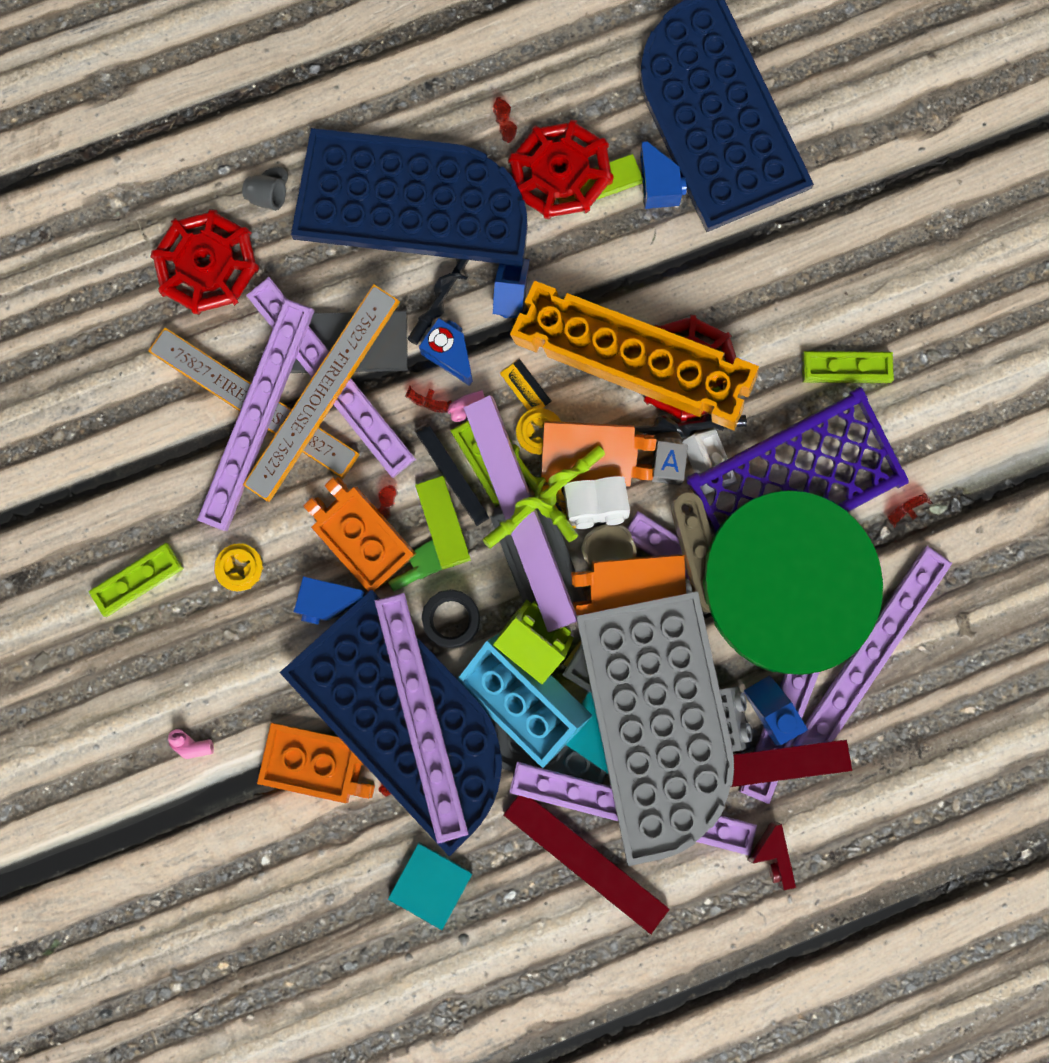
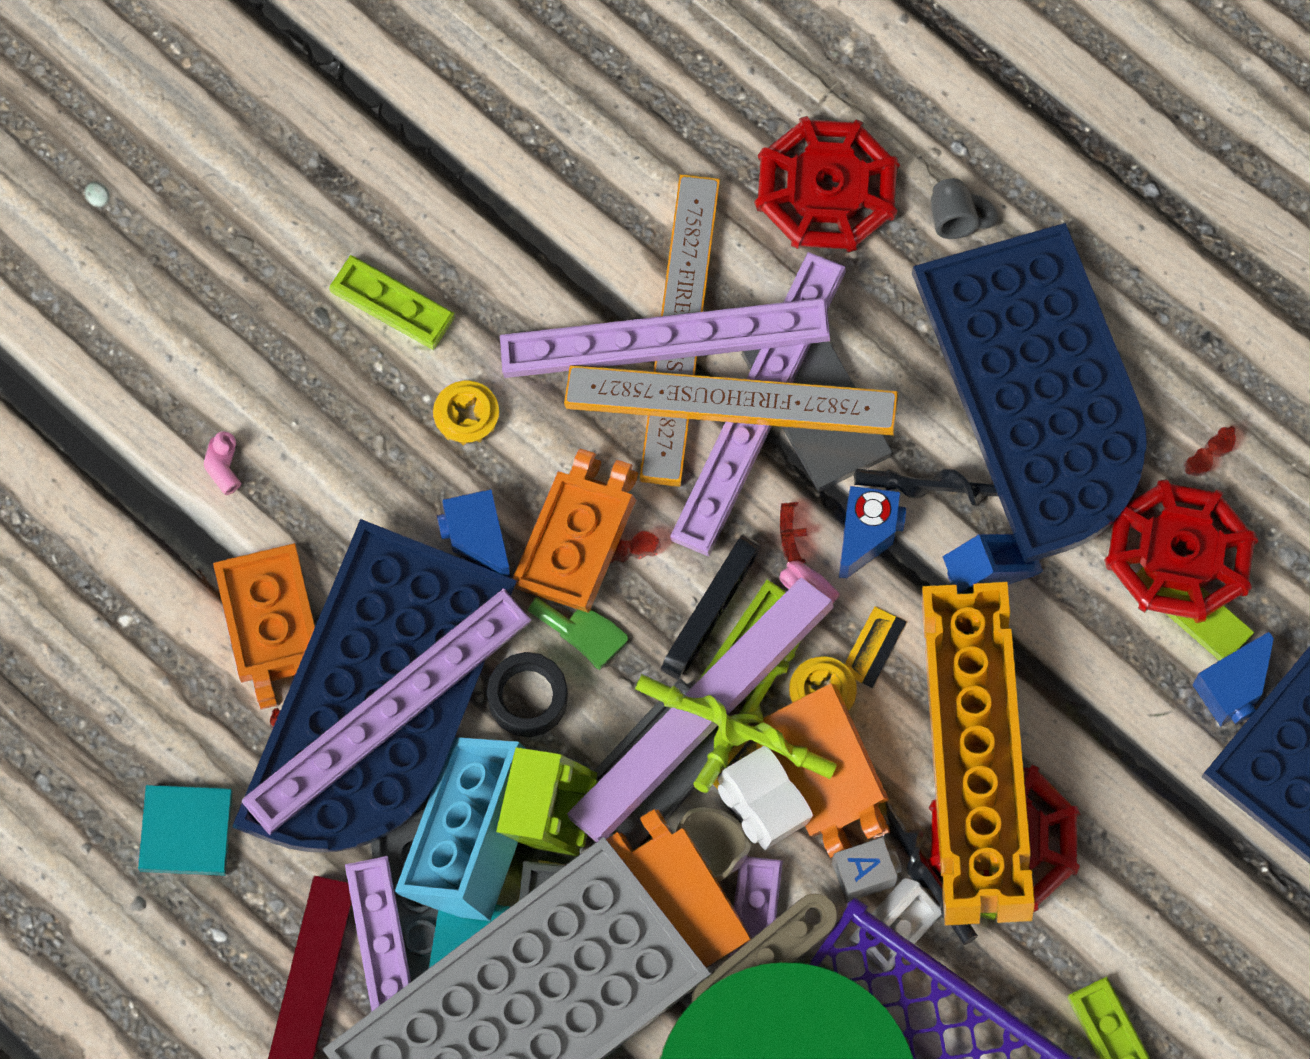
camera: 60 degrees right, 10 degrees down
lime tile [415,476,471,570] -> none

